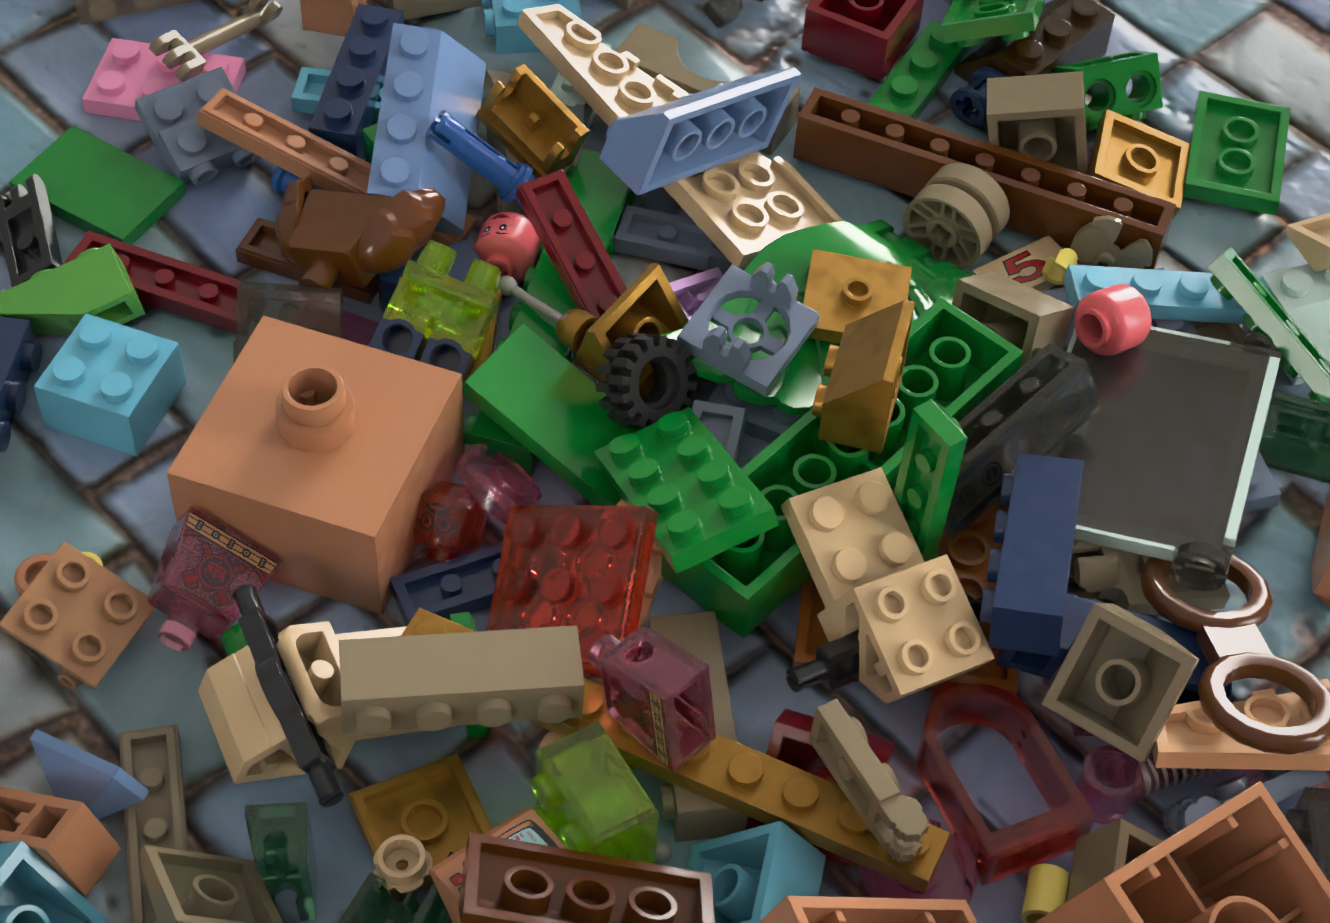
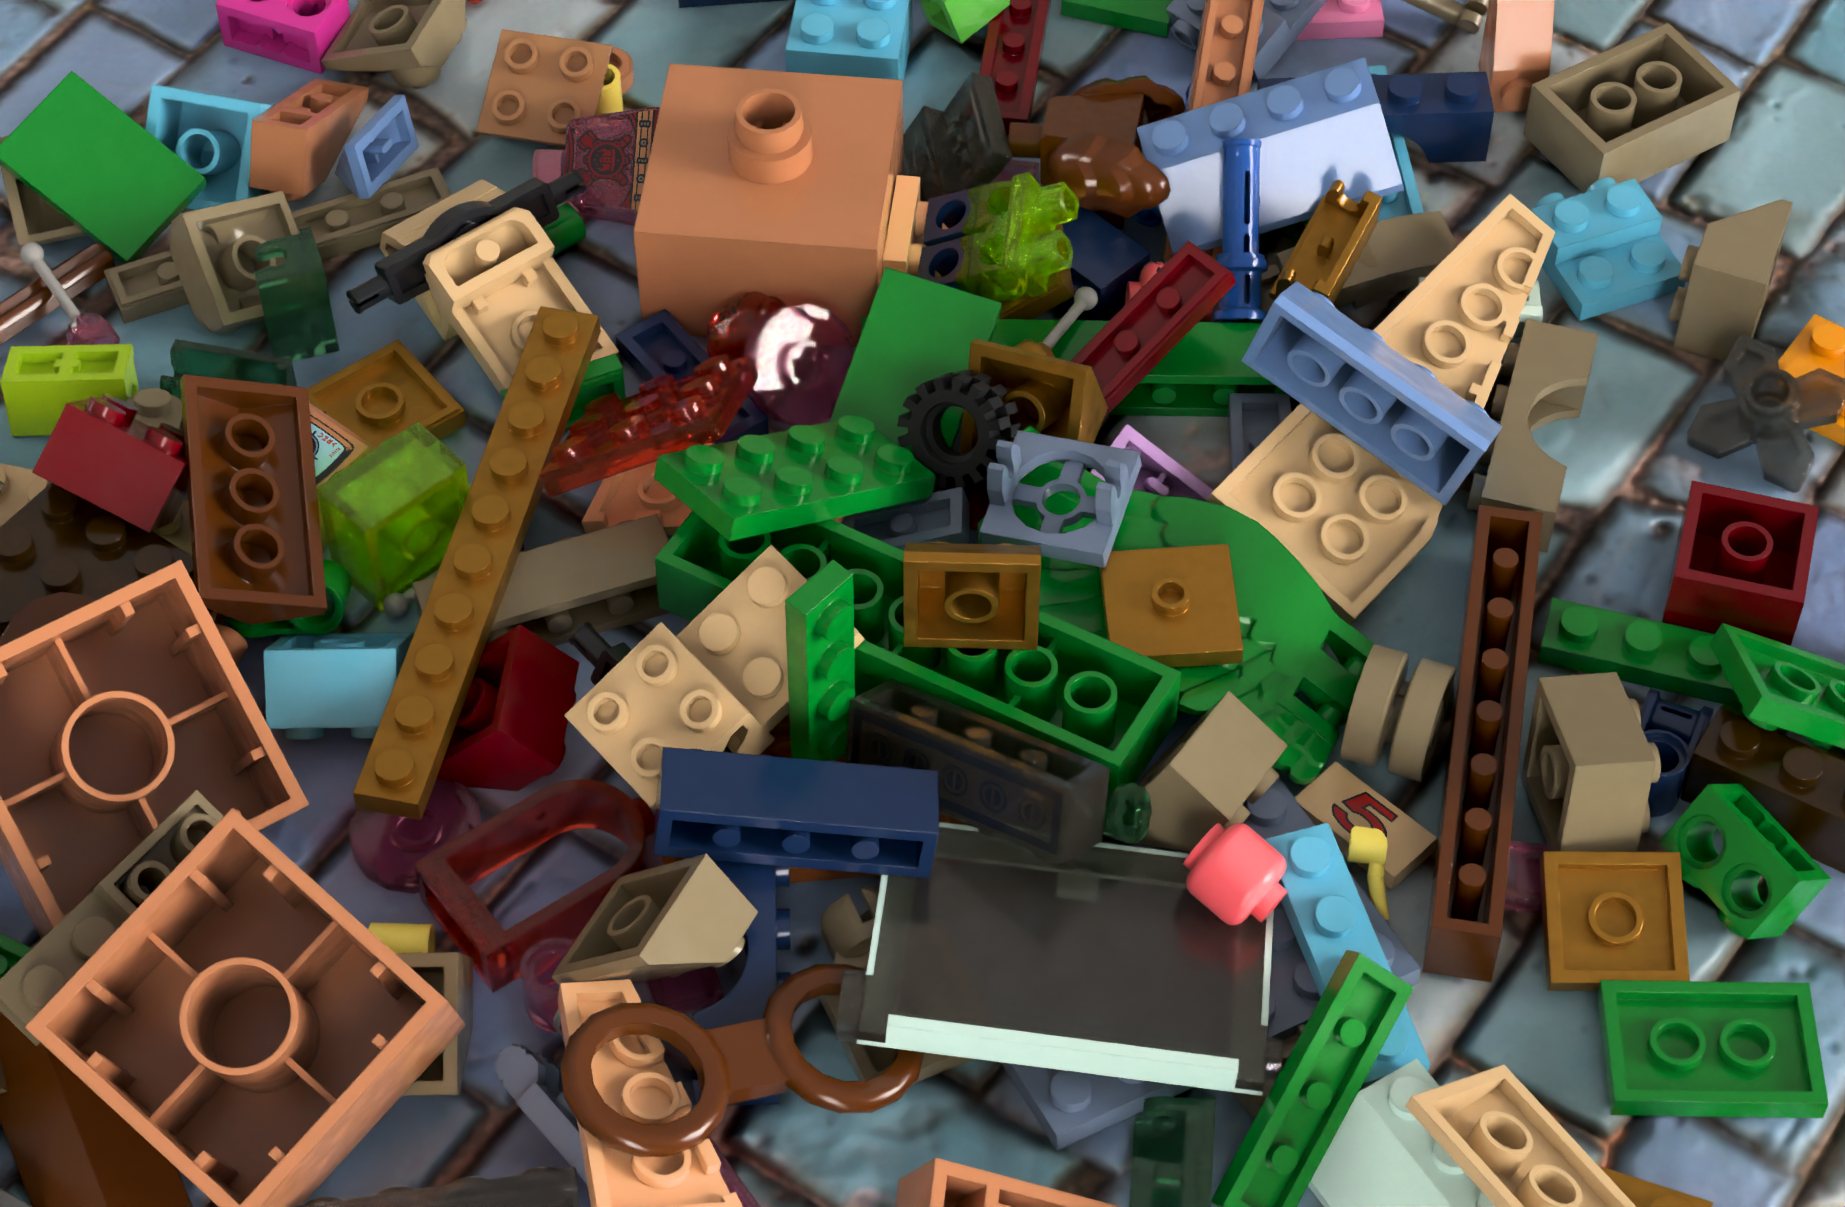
camera: 80 degrees right, 0 degrees up
dark tan brick [338,626,585,735] -> none
tan plate [373,834,433,893] -> none
clear pink torso [588,627,716,772] -> none
dark tan hinge [809,699,929,863] -> none
dark tan piece [1070,215,1153,269] -> none

